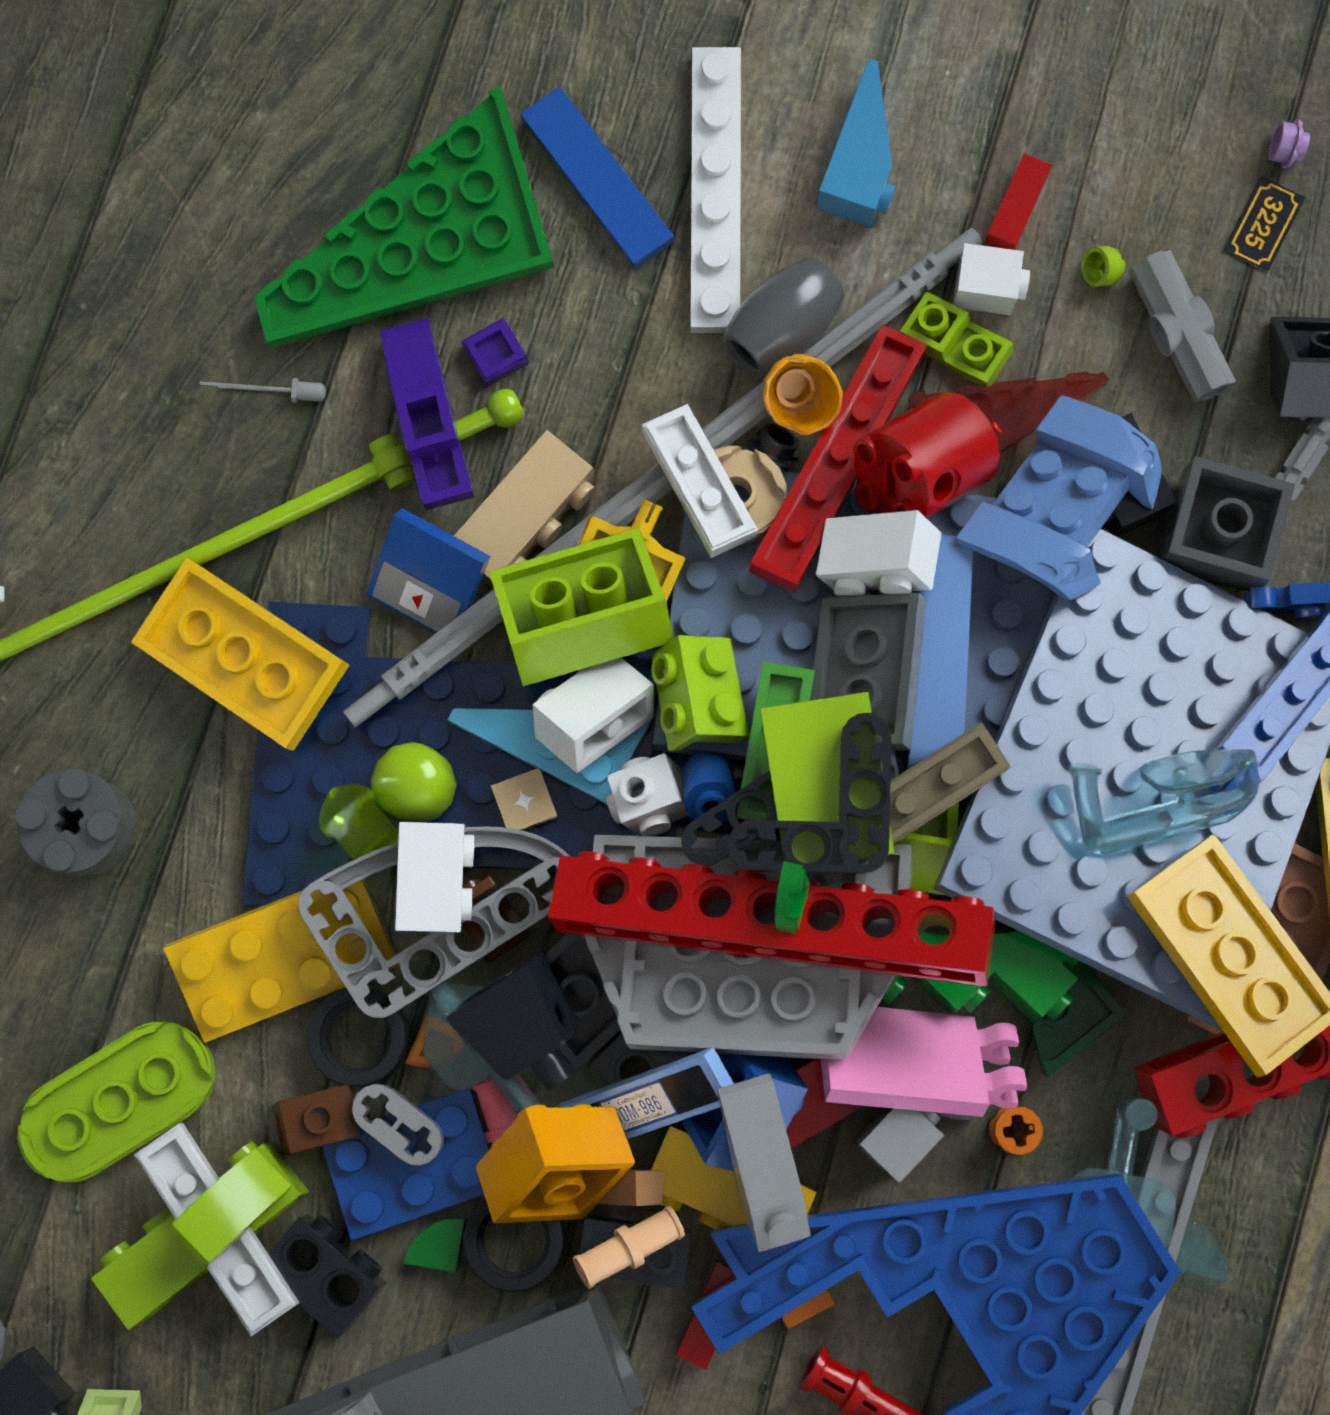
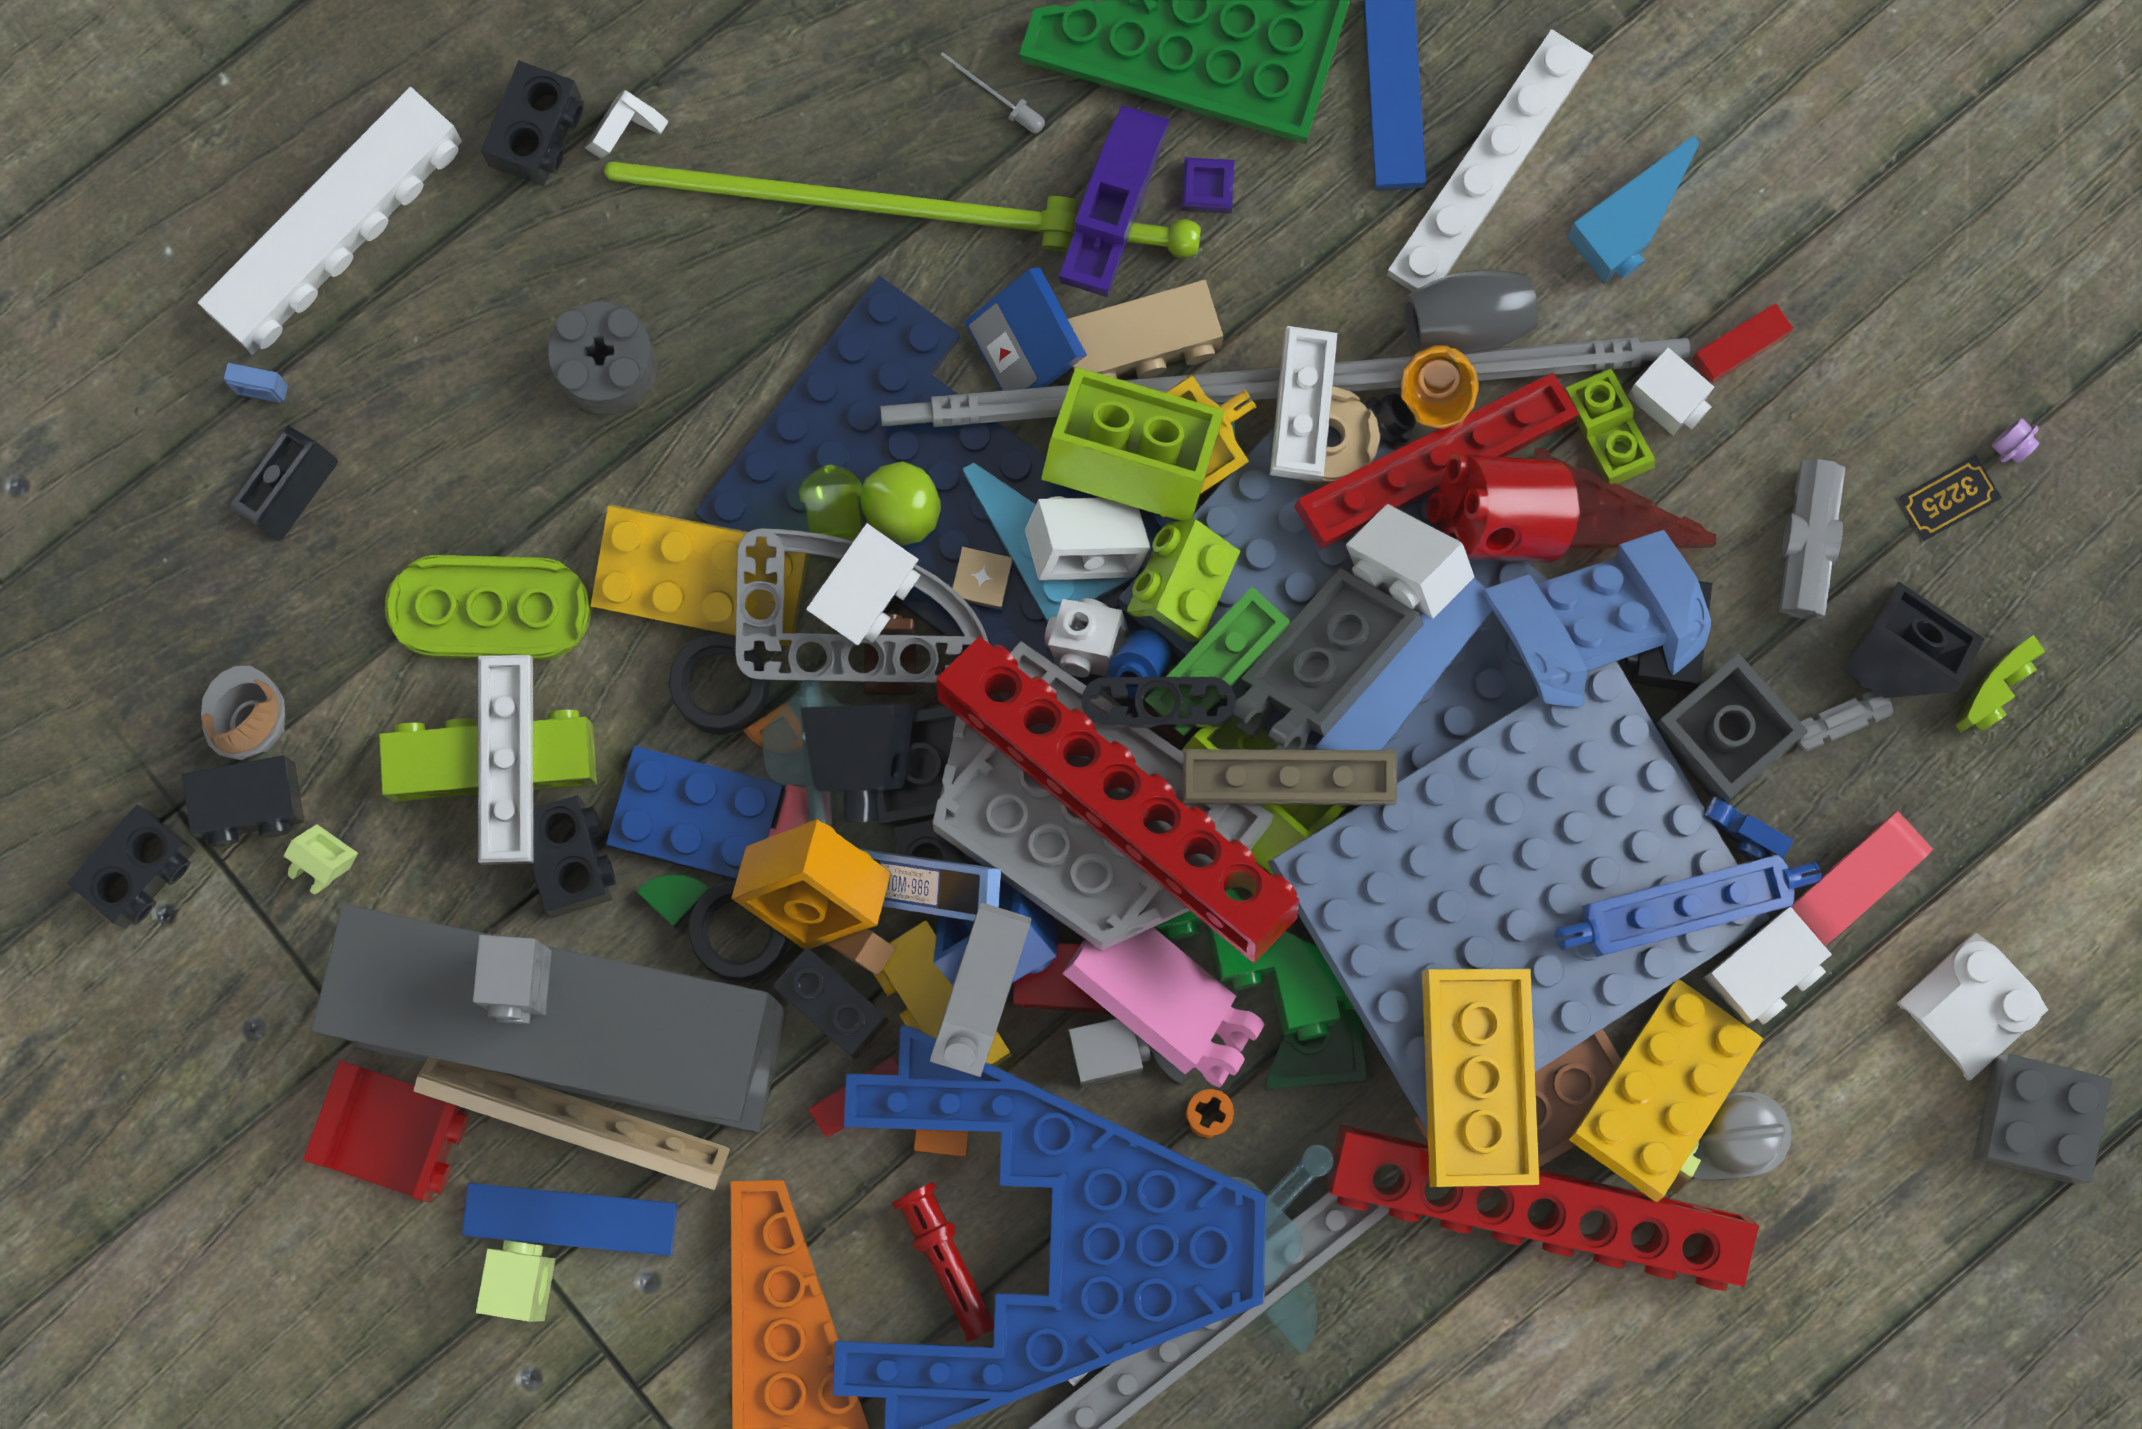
camera: 30 degrees right, 0 degrees up
yellow plate [131,557,350,751] -> none
lime slope [168,1148,292,1268] -> none
reddish brown bracket [272,1085,360,1156] -> none
light grey beam [352,1084,444,1166] -> none
light nougat pin [573,1206,685,1289] -> none
black beam [728,713,891,875] -> none
lime tile [760,692,895,863] -> none
green tile [775,861,810,934] -> none
clear light blue piece [1069,749,1260,854] -> none
lime hinge [1082,246,1126,287] -> none

